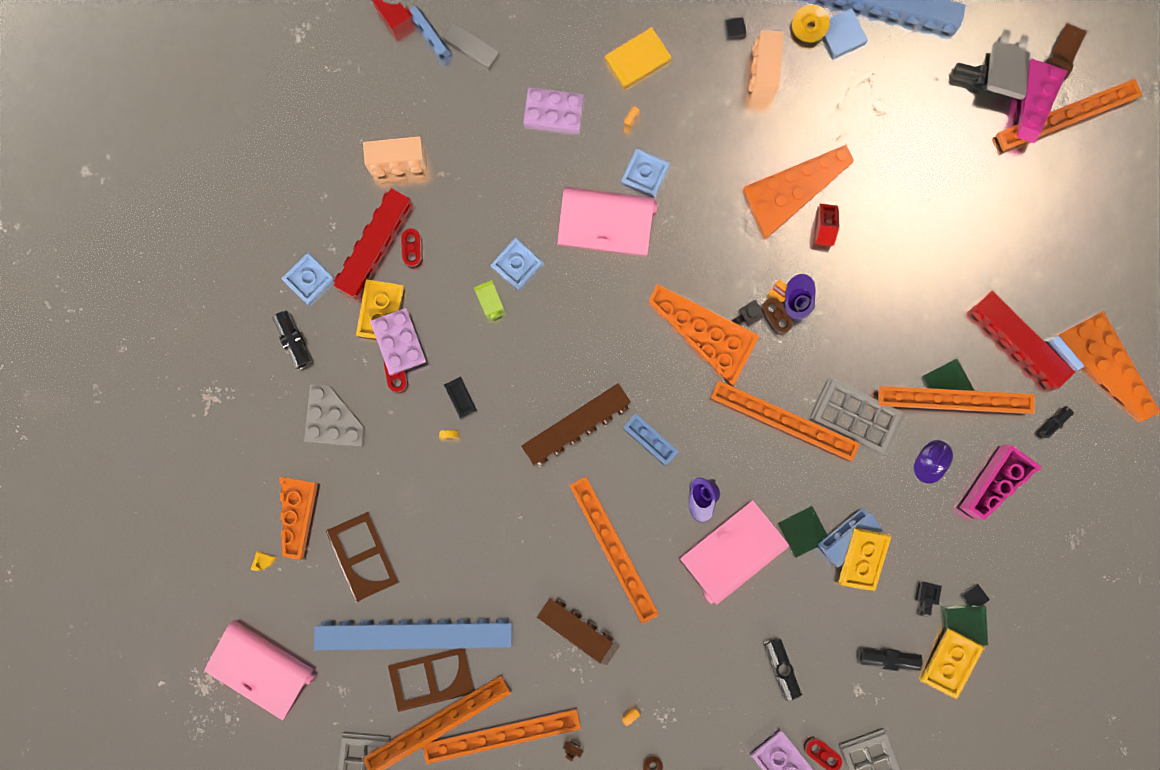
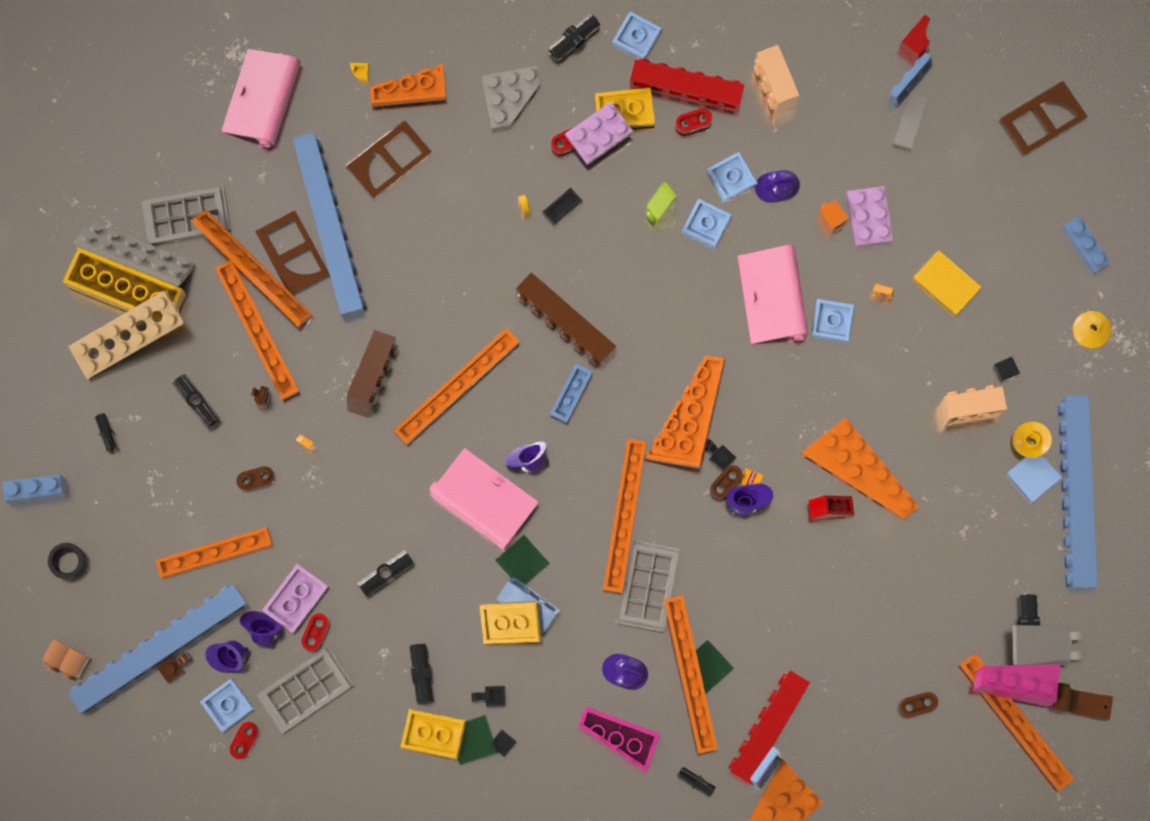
camera: 75 degrees right, 5 degrees down
none -> light blue tile [707,151,758,202]
none -> dark purple piece [755,170,800,202]
none -> orange brick [819,200,849,233]
none -> reddish brown plate [899,692,938,718]

